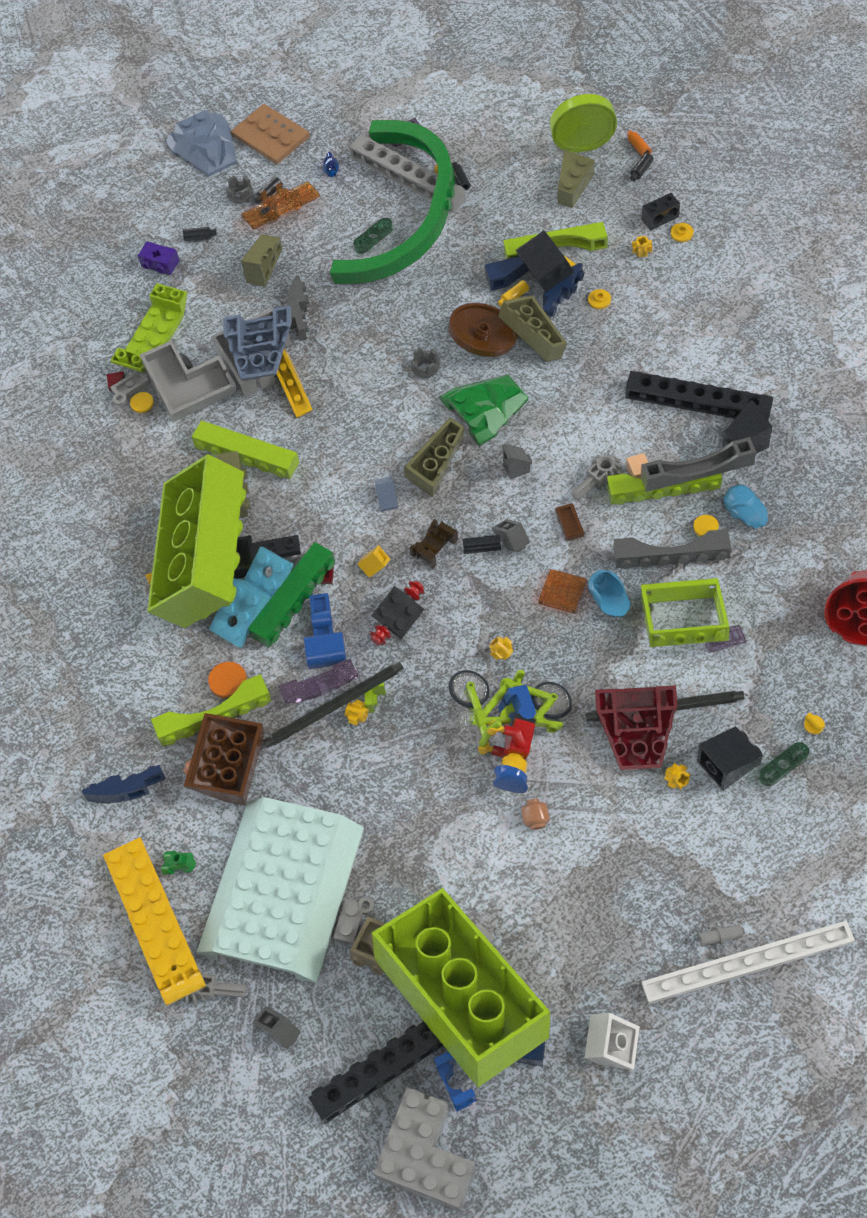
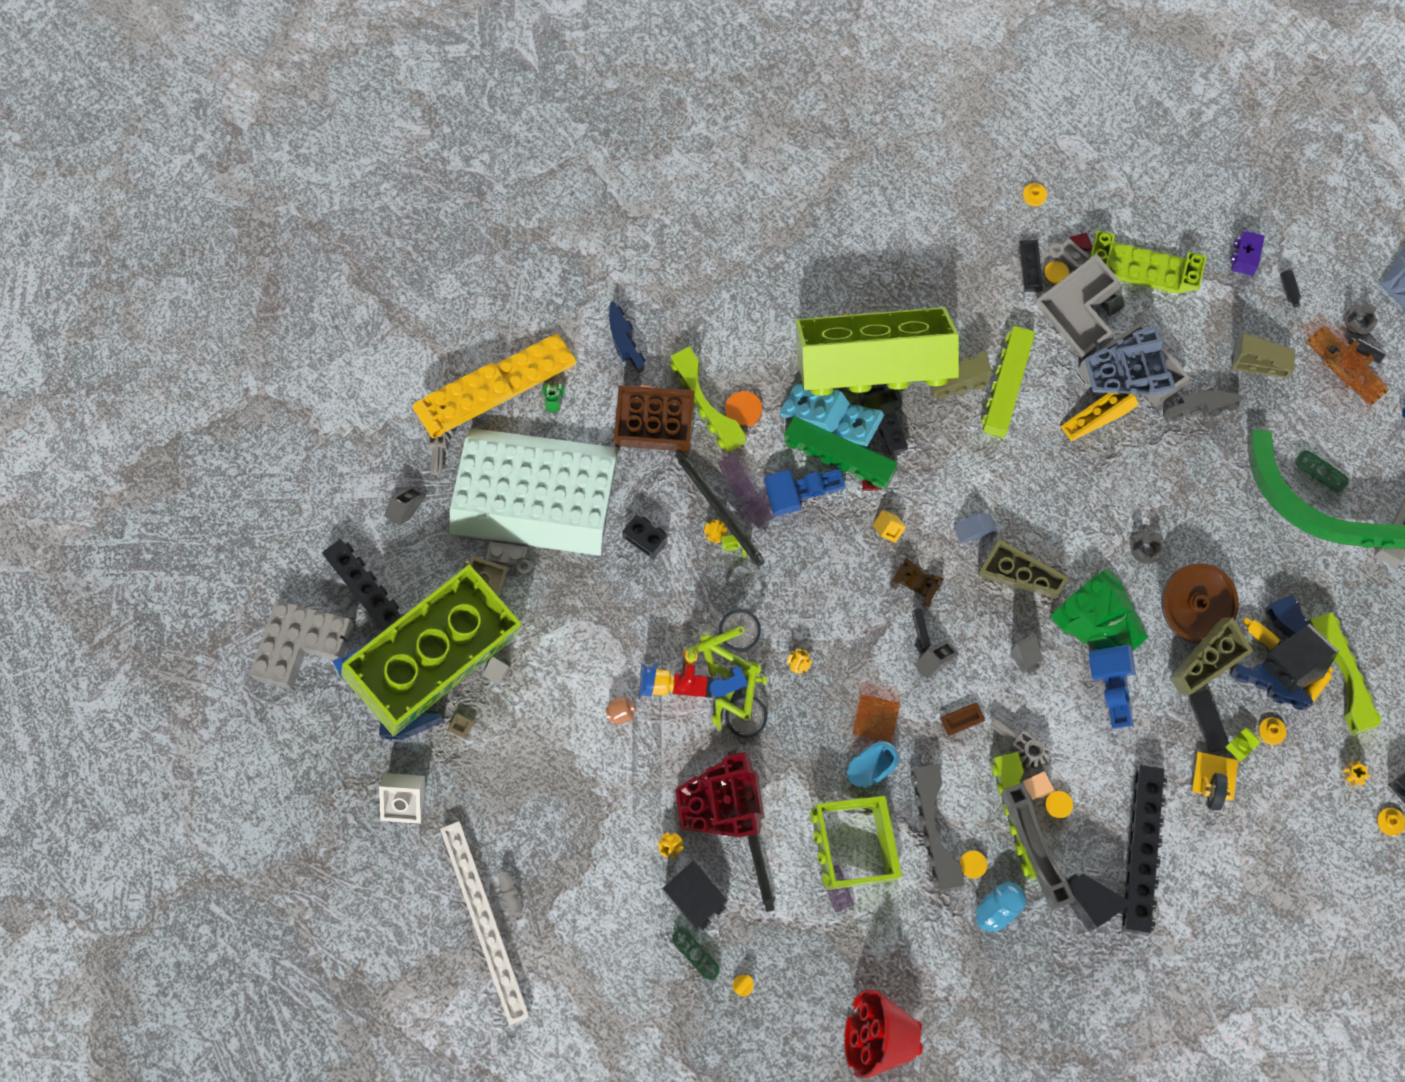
camera: 80 degrees right, 10 degrees up
black plate [370,581,425,645] -> none
none -> dark tan tile [447,712,475,740]
none -> black brick [622,514,668,560]
none -> black tile [1019,240,1043,292]
none -> yellow piece [1023,183,1047,206]
none -> yellow piece [1045,791,1073,819]
none -> blue plate [1089,644,1136,729]
none -> black tile [1188,690,1229,753]
none -> yellow plate [1191,752,1239,811]
none -> lime bracket [1226,727,1261,762]

